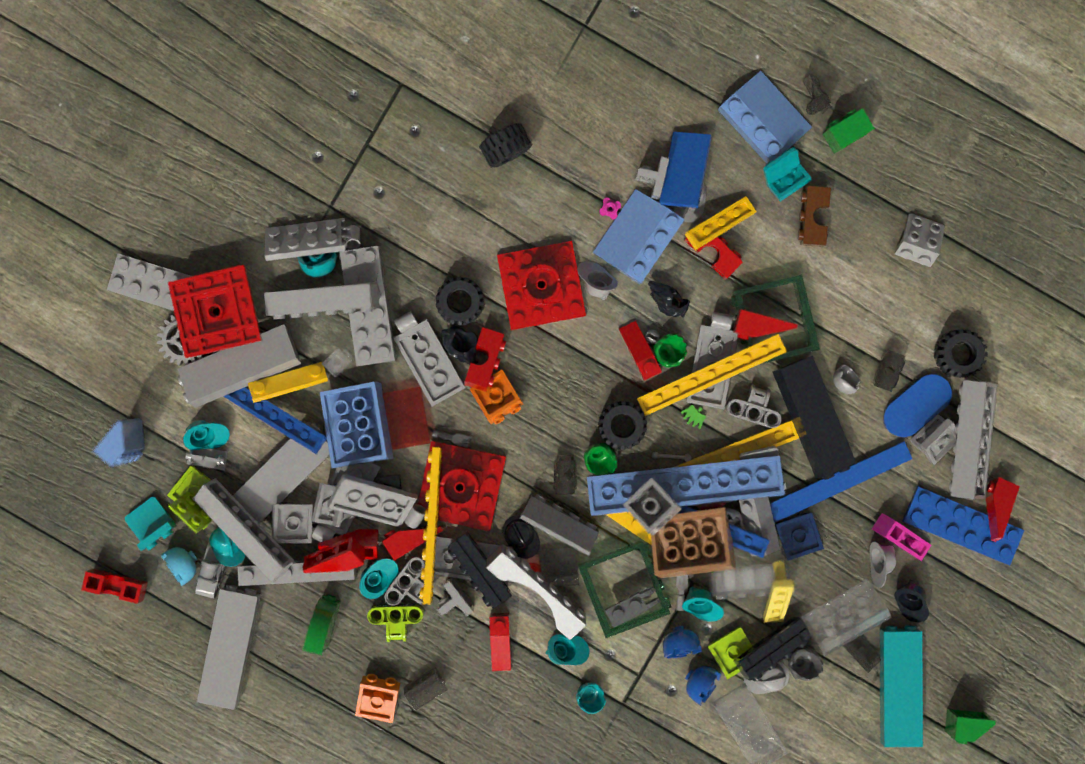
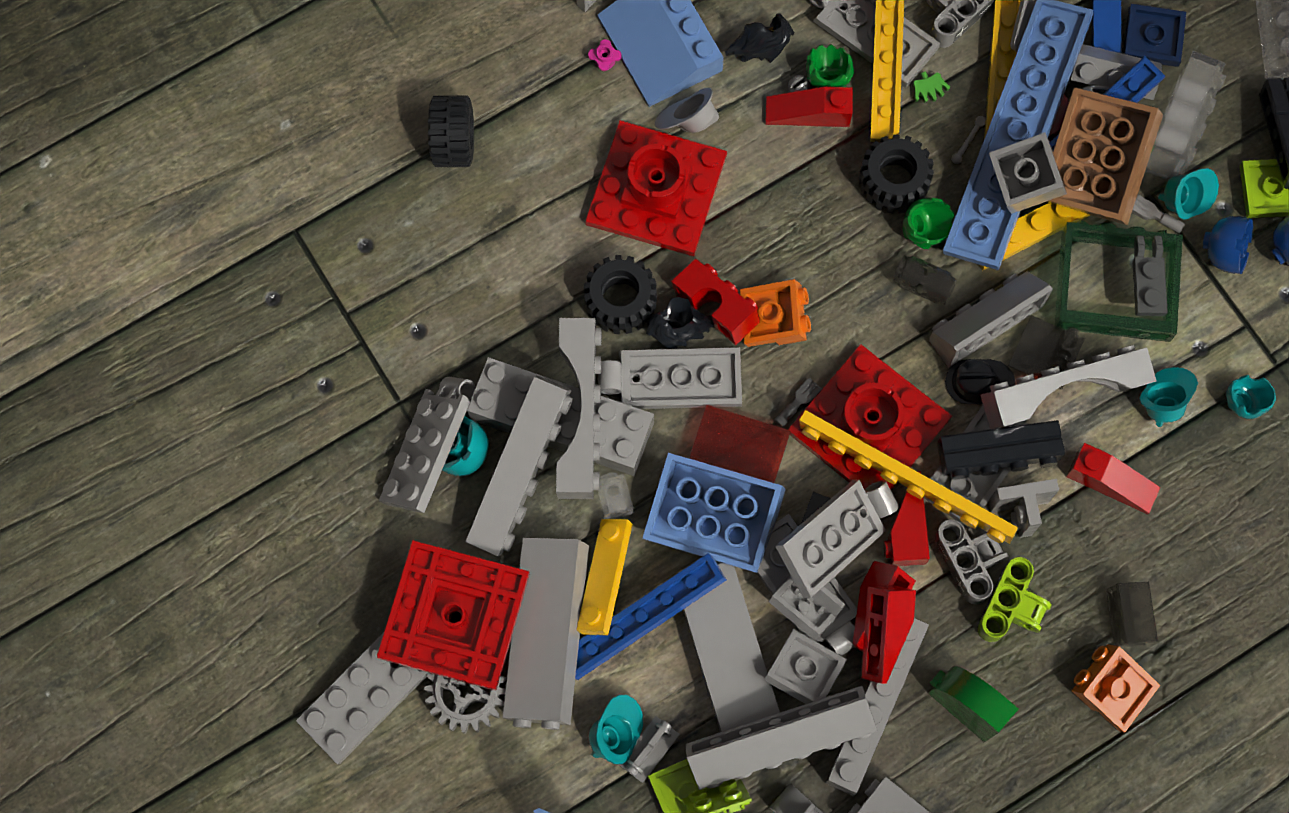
camera: 55 degrees left, 15 degrees down
teal piece [209,527,246,567] -> none
teal piece [359,558,399,599] -> none
light yellow piece [763,561,794,623] -> none
none -> light grey arch [556,318,602,499]

